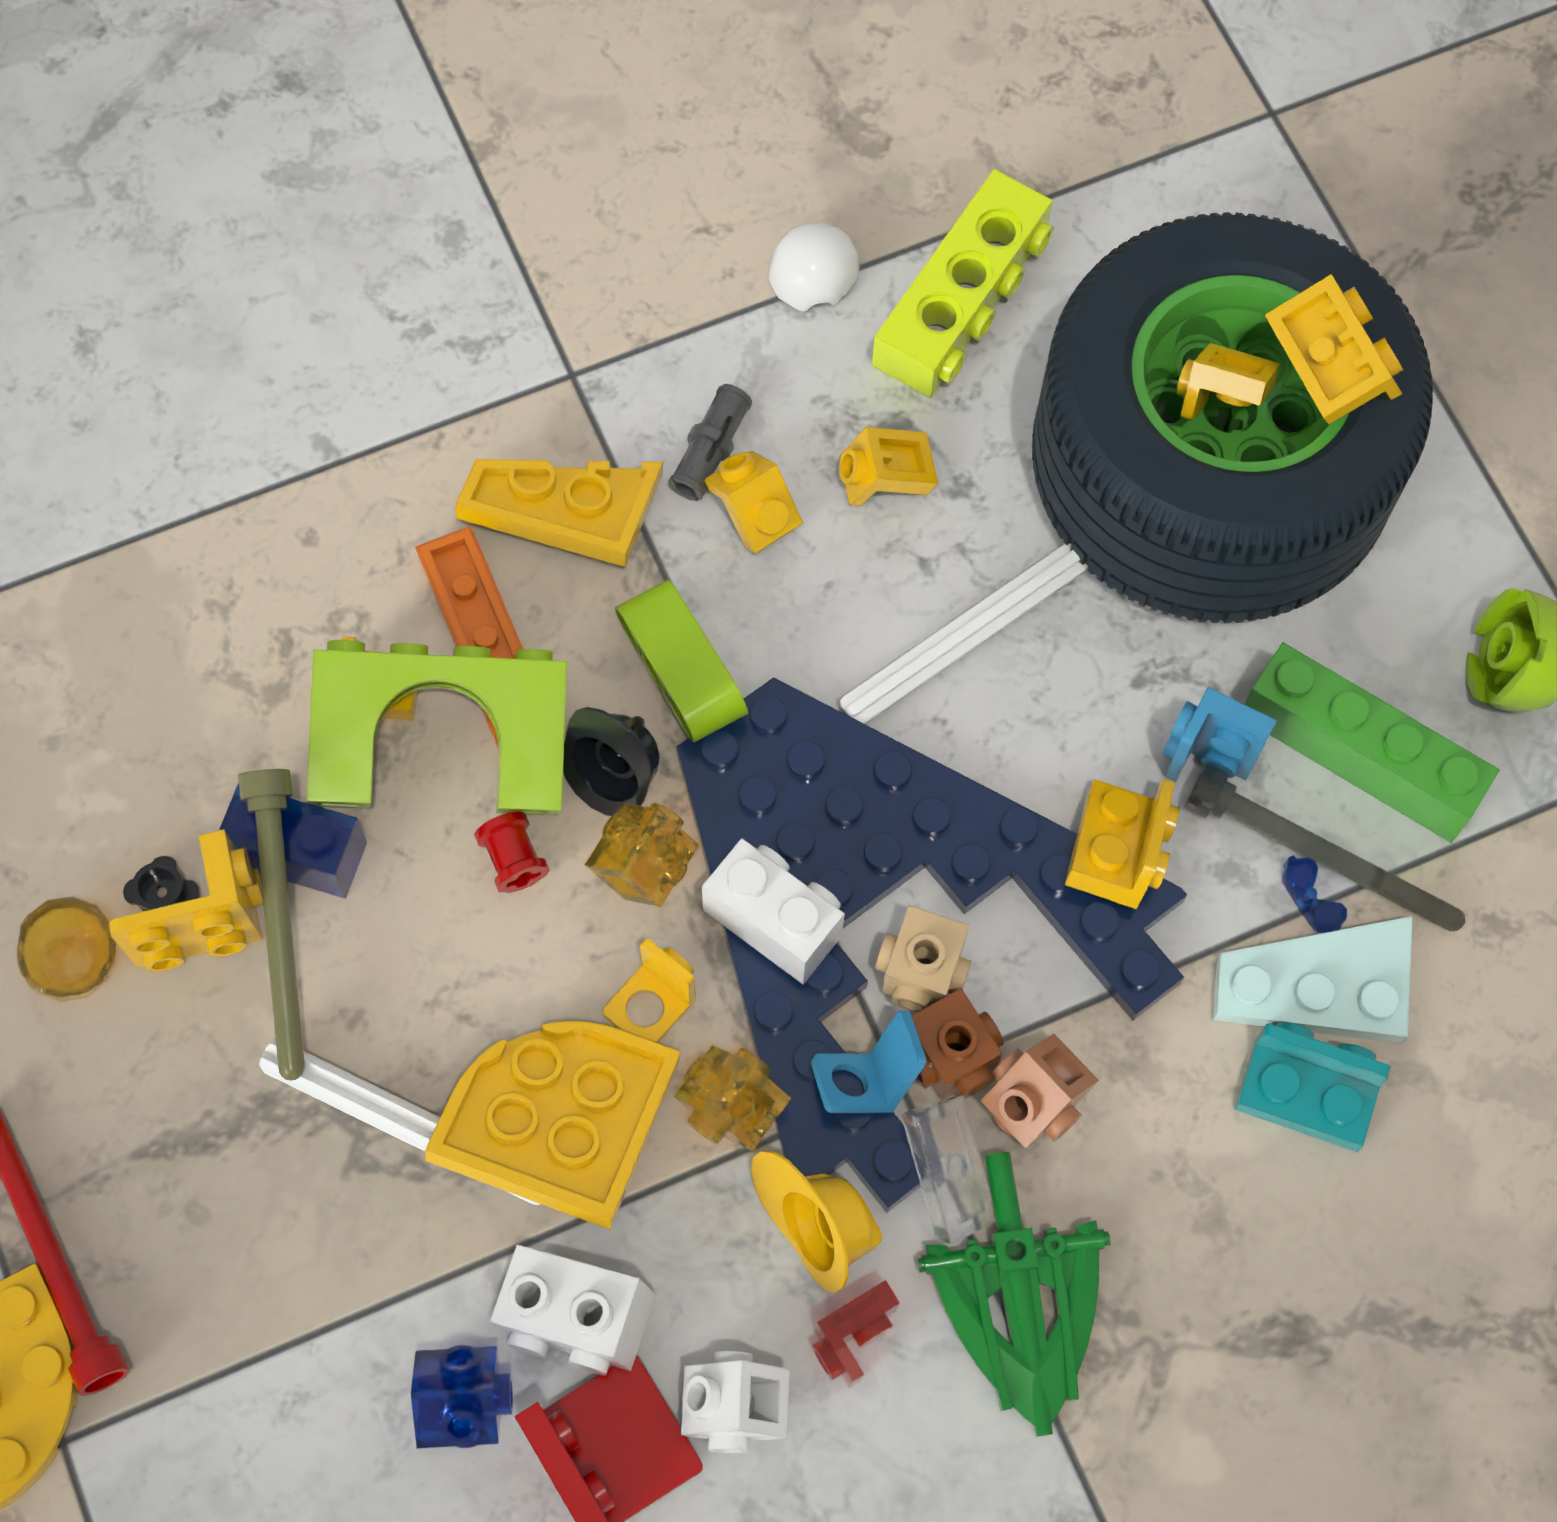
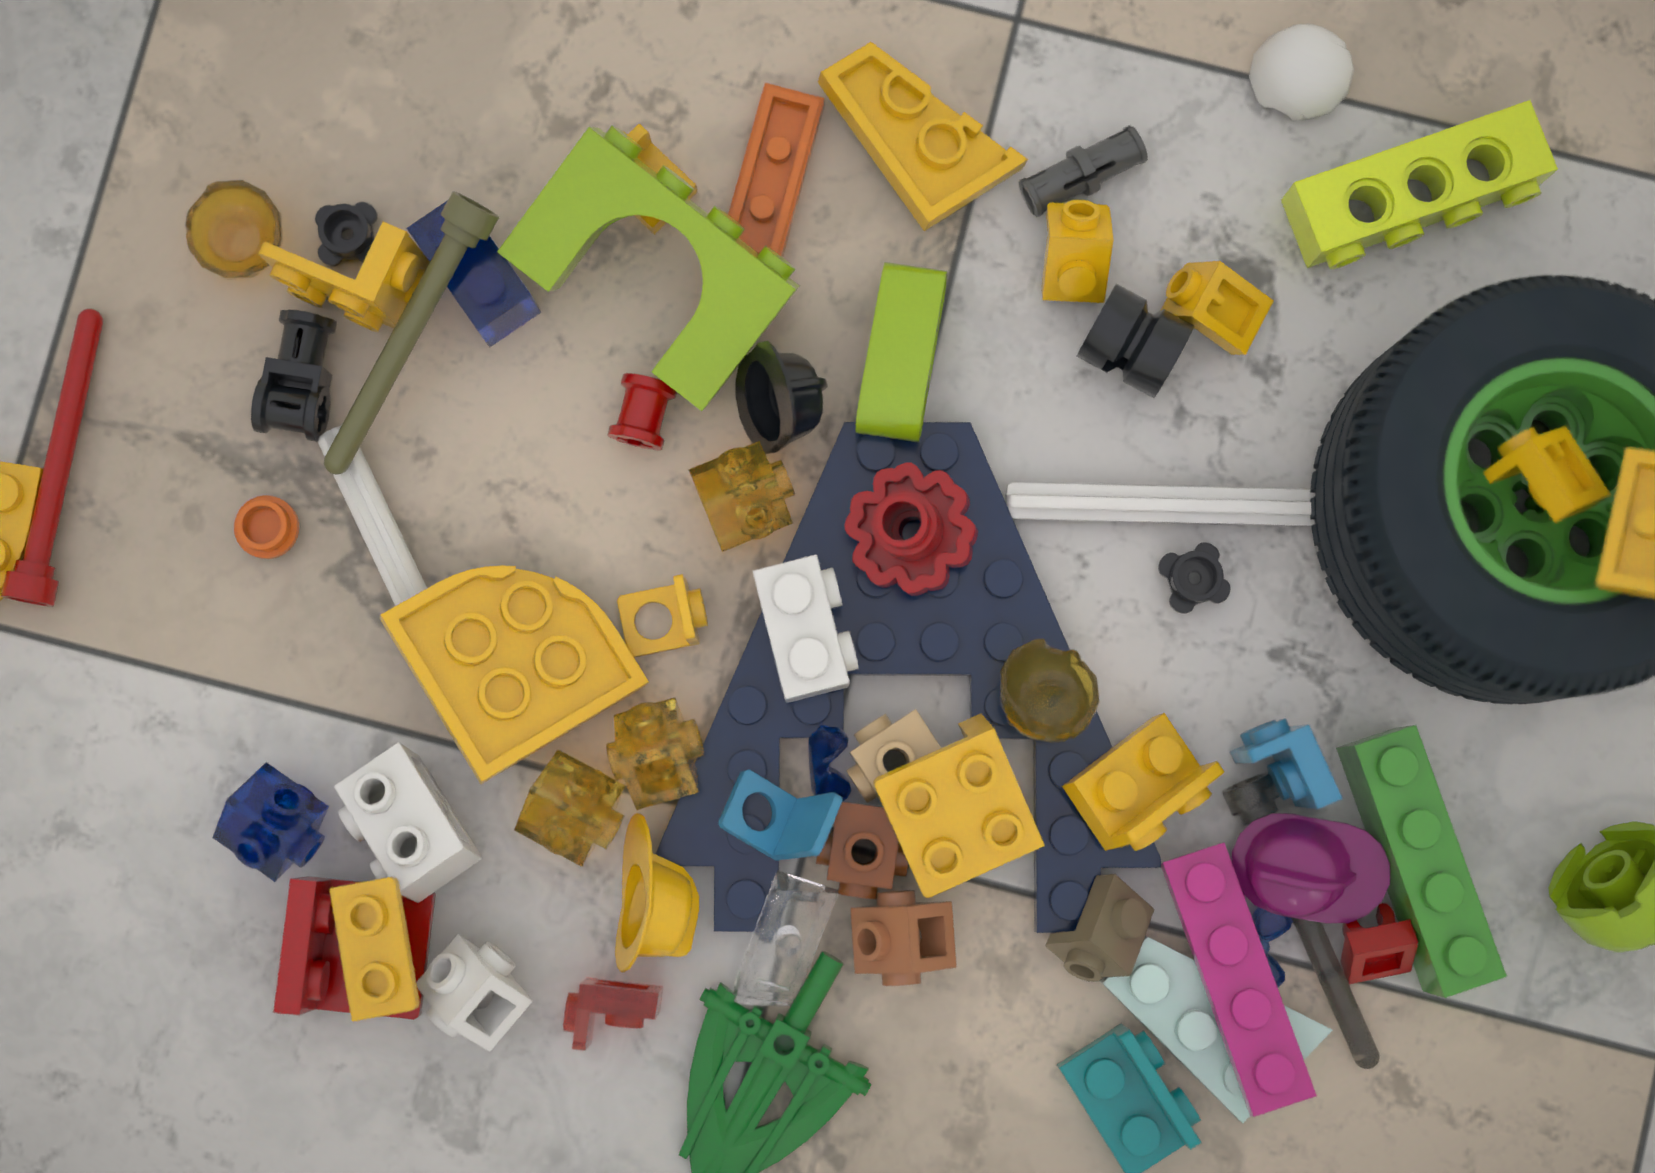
camera: 40 degrees right, 15 degrees up
none -> orange plate [234,495,299,559]
none -> black connector [251,309,337,442]
none -> yellow bracket [330,877,419,1022]
none -> clear yellow brick [514,749,626,867]
none -> clear blue piece [808,725,852,802]
none -> red plant [845,463,978,596]
none -> yellow bracket [873,713,1045,898]
none -> clear yellow hair [1000,639,1100,743]
none -> dark tan bracket [1045,874,1155,982]
none -> black wheel [1077,284,1194,398]
none -> black plate [1158,543,1230,614]
none -> dark pink plate [1161,842,1317,1117]
none -> magenta piece [1232,813,1390,924]
none -> red tile [1340,903,1419,985]

